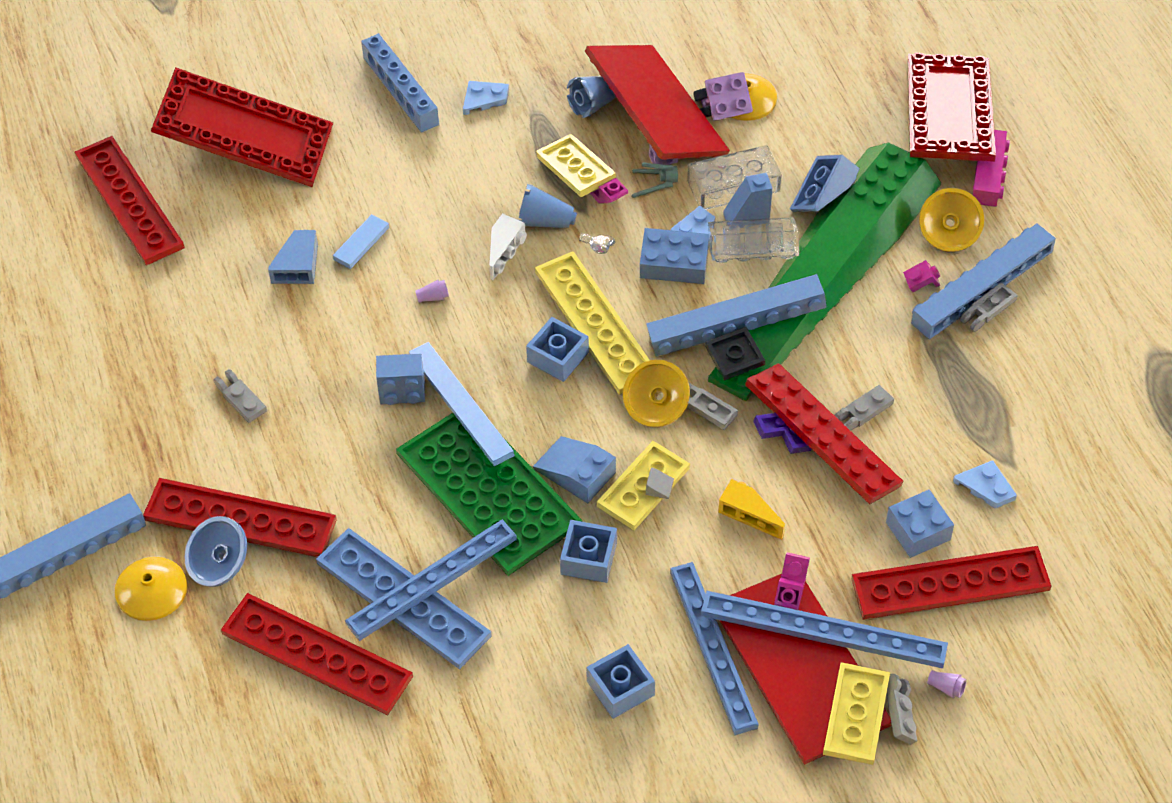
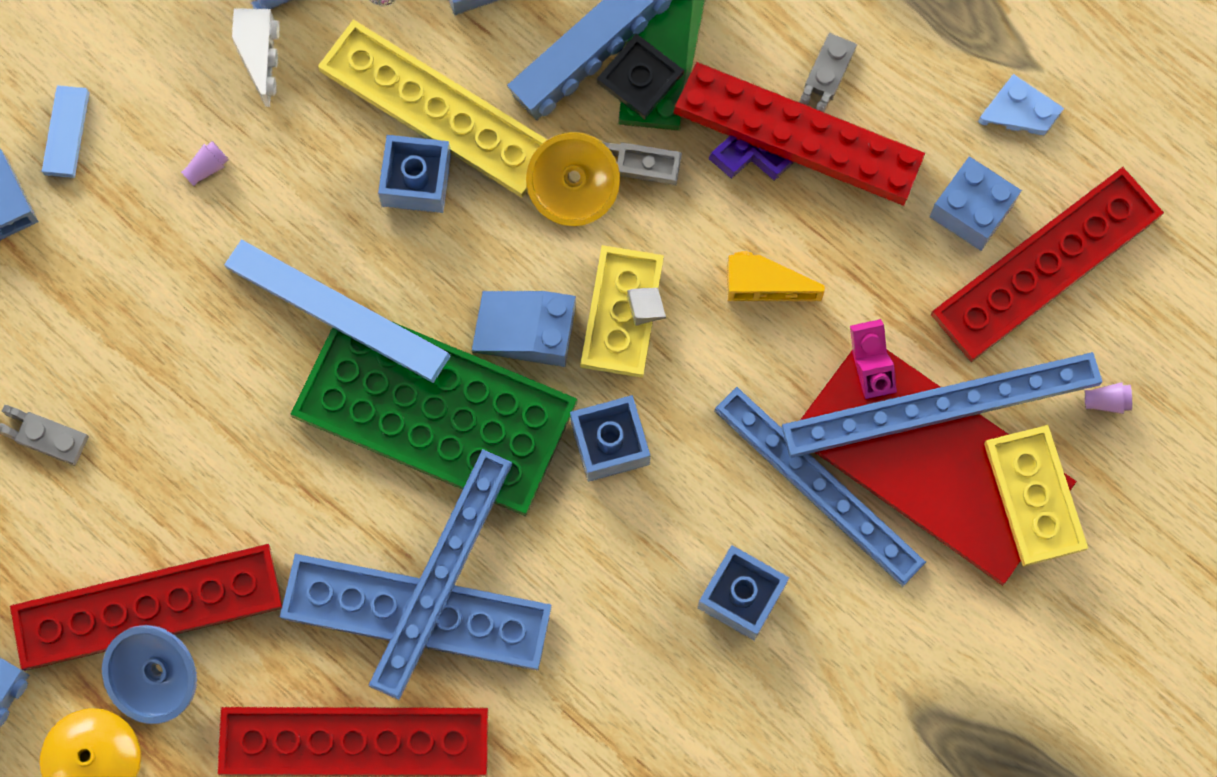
camera: 30 degrees left, 20 degrees up
medium blue brick [376,353,425,405] -> none
light grey hinge [886,673,917,745] -> none

